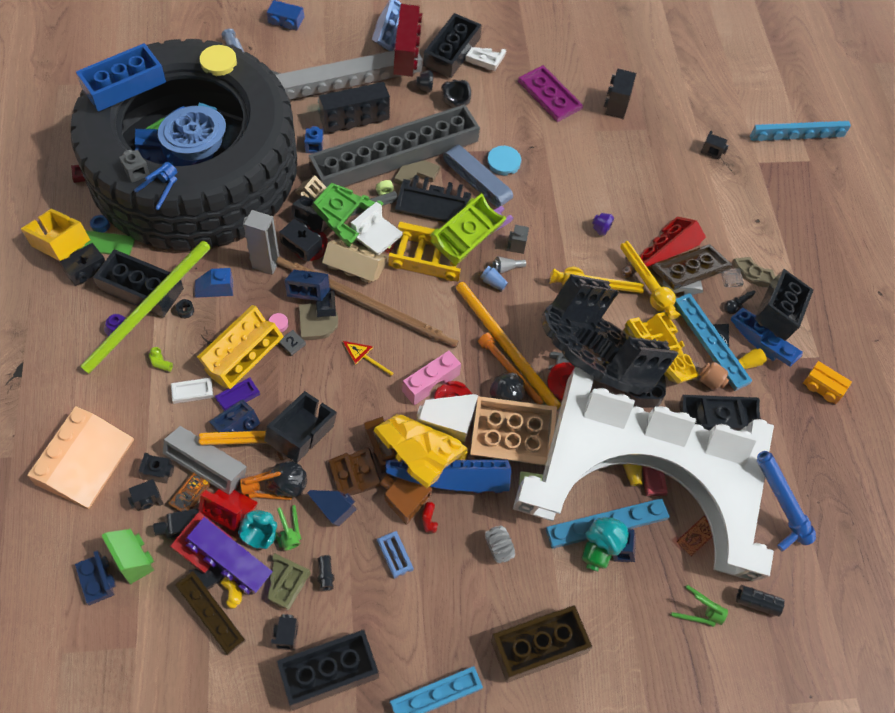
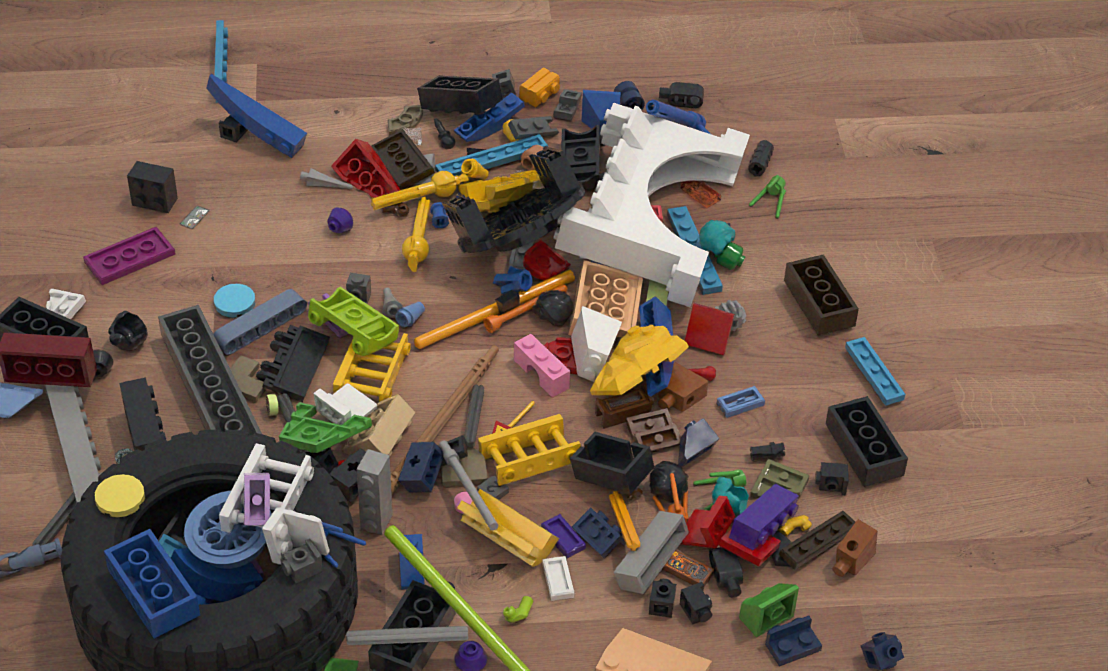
camera: 85 degrees left, 15 degrees down
none -> light grey sticker [180,206,210,229]
none -> blue slope [206,74,307,158]
none -> white fence [219,443,314,533]
none -> lavender slope [244,473,270,525]
none -> white bracket [262,507,329,564]
none -> light grey piece [300,168,353,189]
none -> light grey axle [346,626,468,645]
none -> blue bush [430,202,449,228]
none -> light grey bar [439,440,498,530]
none -> yellow cone [461,159,489,180]
none -> dark grey axle [464,384,484,448]
none -> yellow fence [478,414,581,486]
none -> dark grey brick [492,69,516,99]
none -> blue rock [493,266,533,294]
none -> black slope [495,290,520,315]
none -> dark grey hinge [508,116,559,140]
none -> dark grey slope [553,89,582,121]
none -> blue slope [582,90,621,130]
none -> dark blue wheel [614,81,645,111]
none -> black piece [659,82,704,108]
none -> red tile [684,303,735,355]
none -> dark orange torso [832,519,878,577]
none -> dark blue brick [860,632,904,670]

